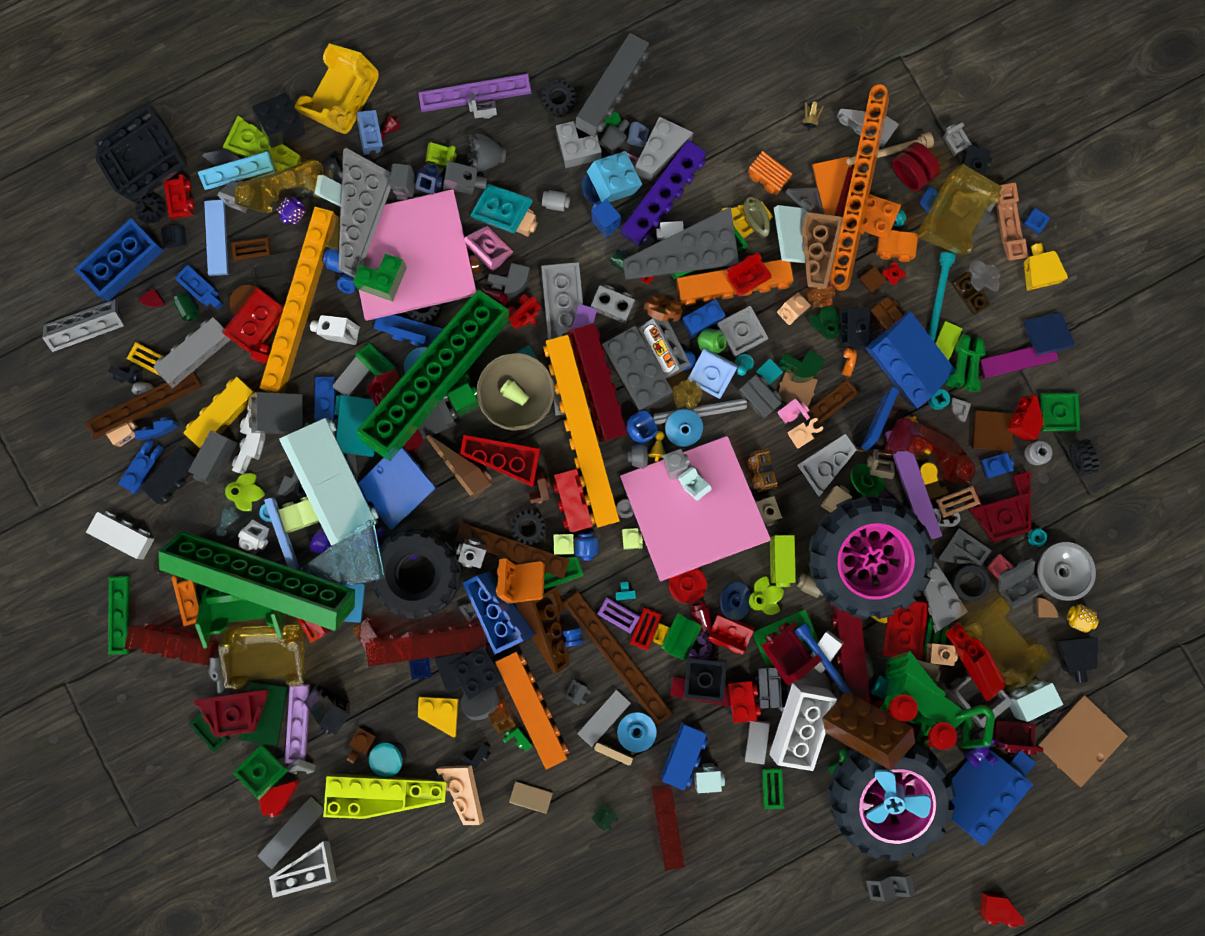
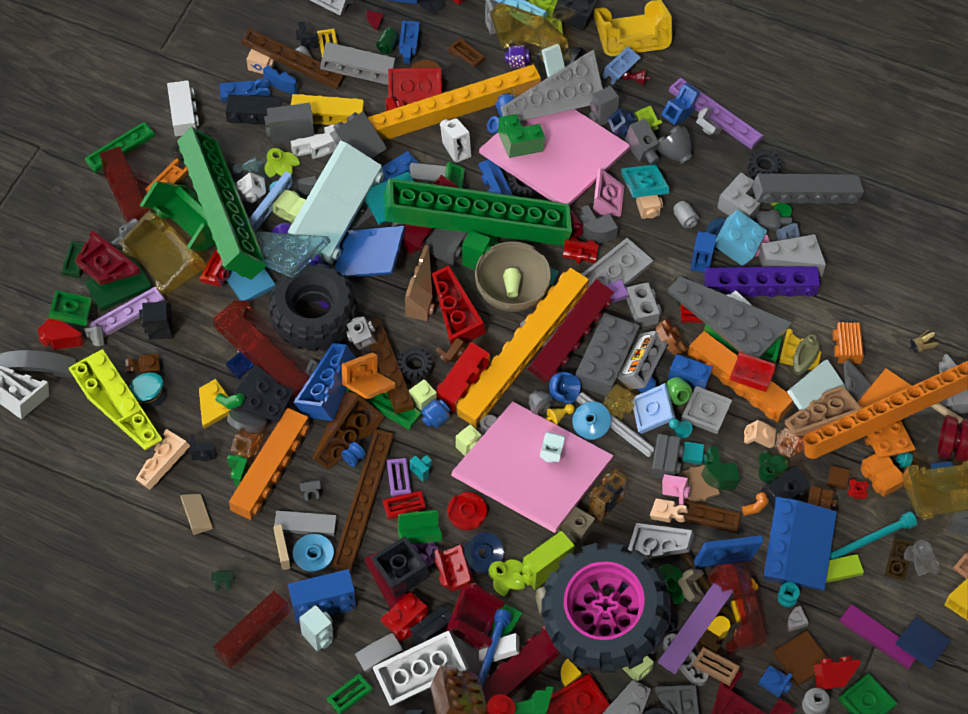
camera: 50 degrees right, 25 degrees down
light blue tile [204,200,229,276] -> none
reddish brown tile [469,255,480,274] -> none
light grey brick [663,449,691,480] -> none
dark red cone [690,601,712,632] -> none
green piece [945,334,985,392] -> none
none -> green arm [215,393,245,409]
none -> blue brick [661,83,701,125]

